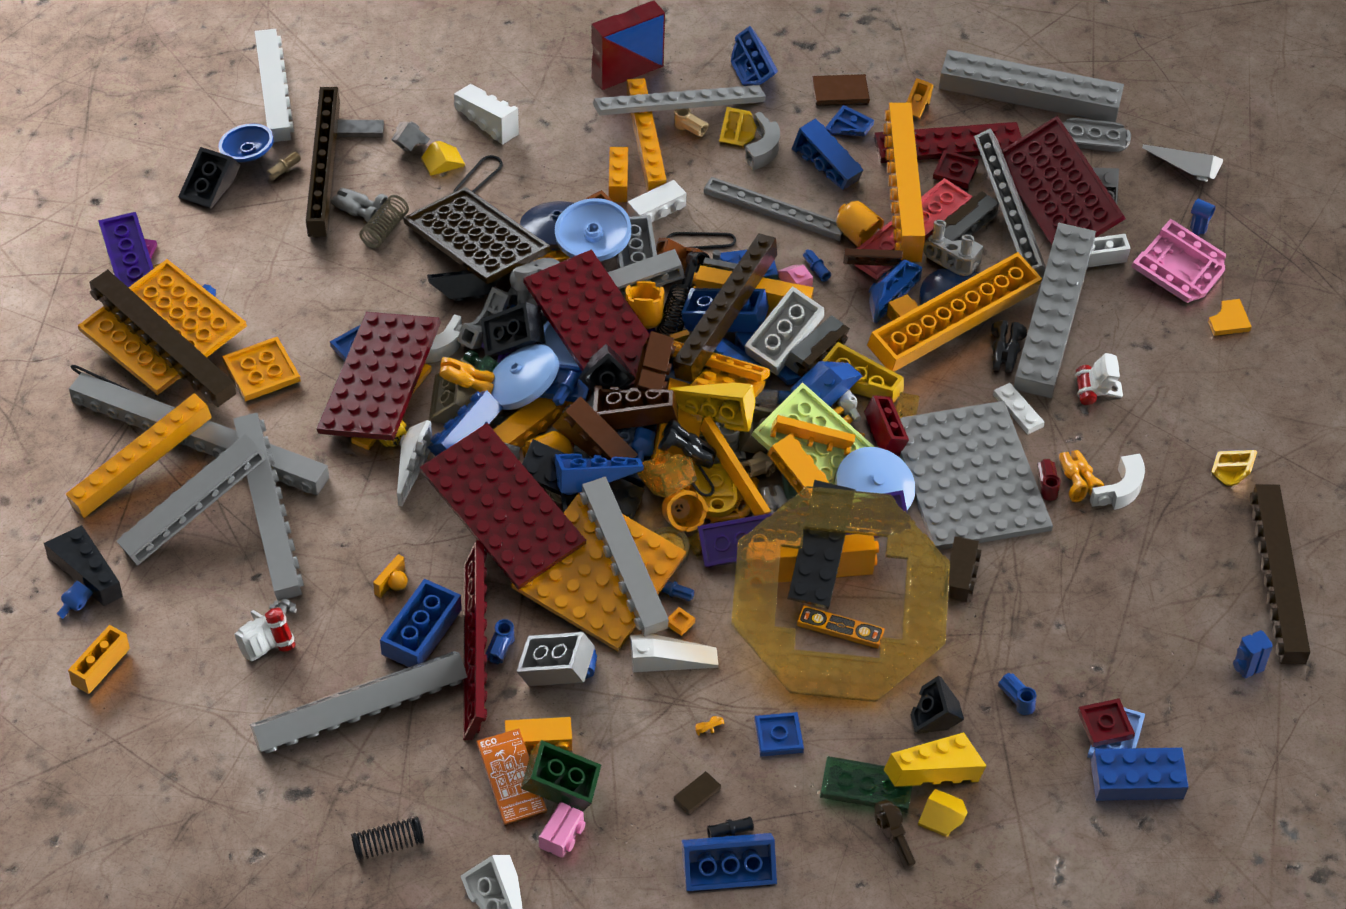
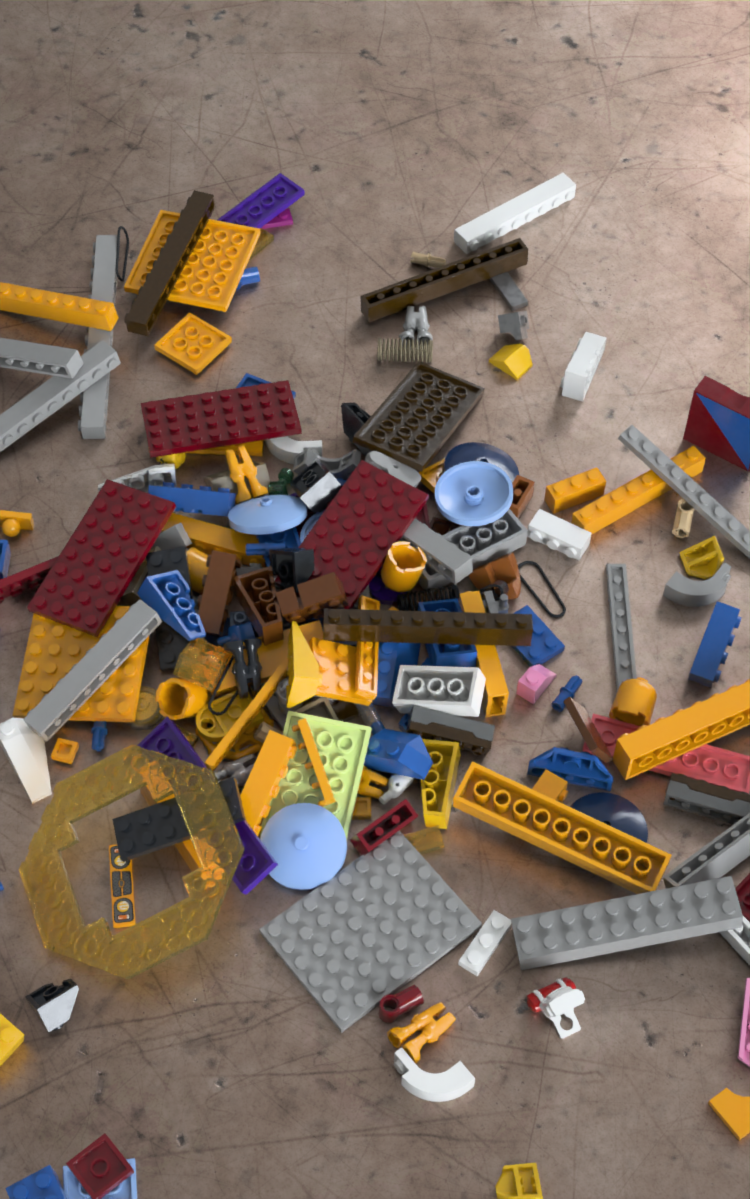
camera: 65 degrees right, 5 degrees up
black slope [178,147,240,209] -> none
blue dish [218,123,274,163] -> none
black piece [453,155,503,193] -> none
light grey piece [923,220,983,276] -> none
dark brown brick [942,536,982,602] -> none
black piece [991,320,1027,373] -> none
blue piece [998,673,1037,715] -> none

